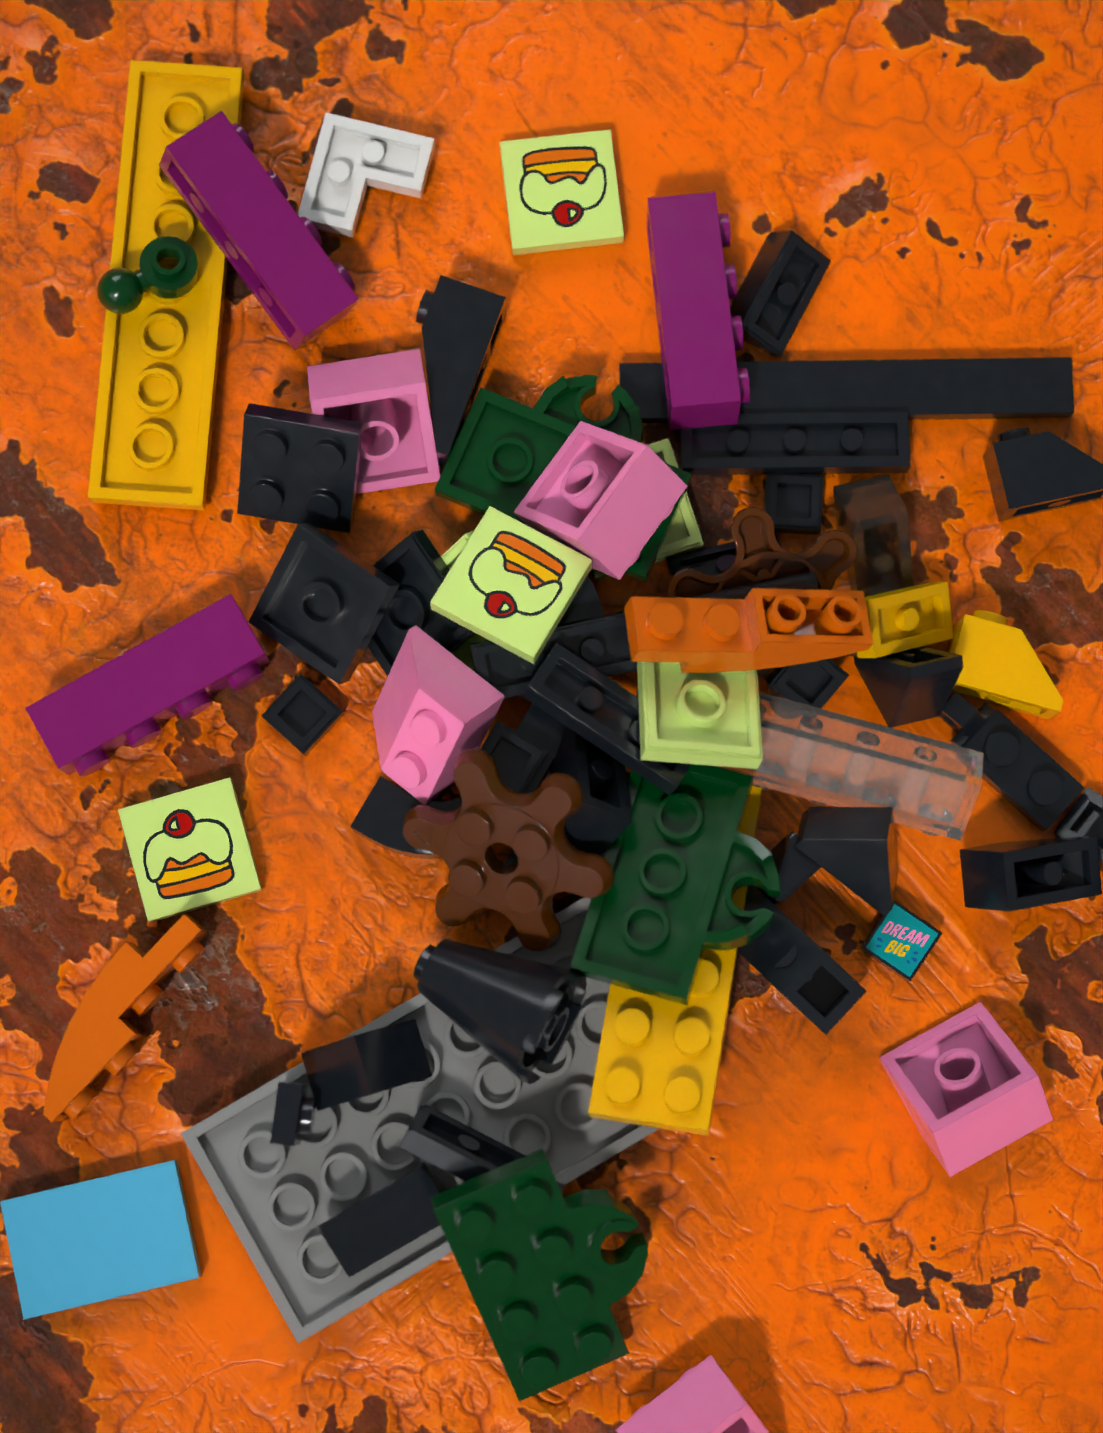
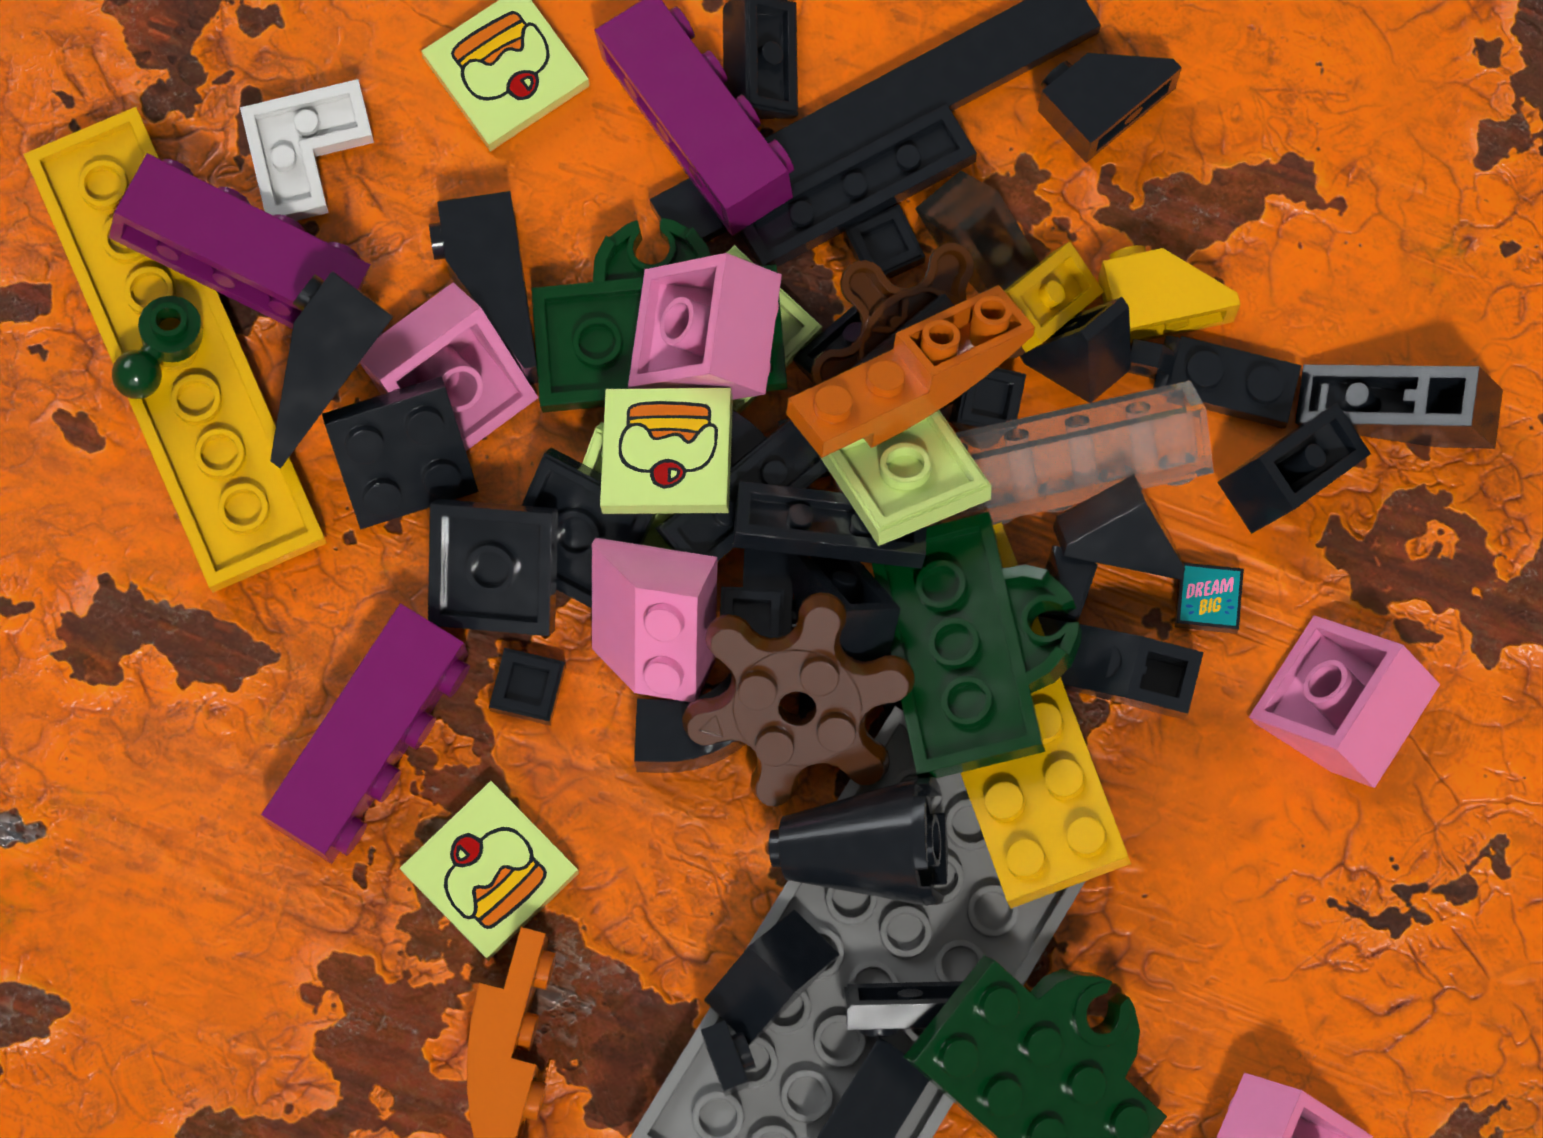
camera: 25 degrees left, 5 degrees down
none -> black slope [270,271,393,469]

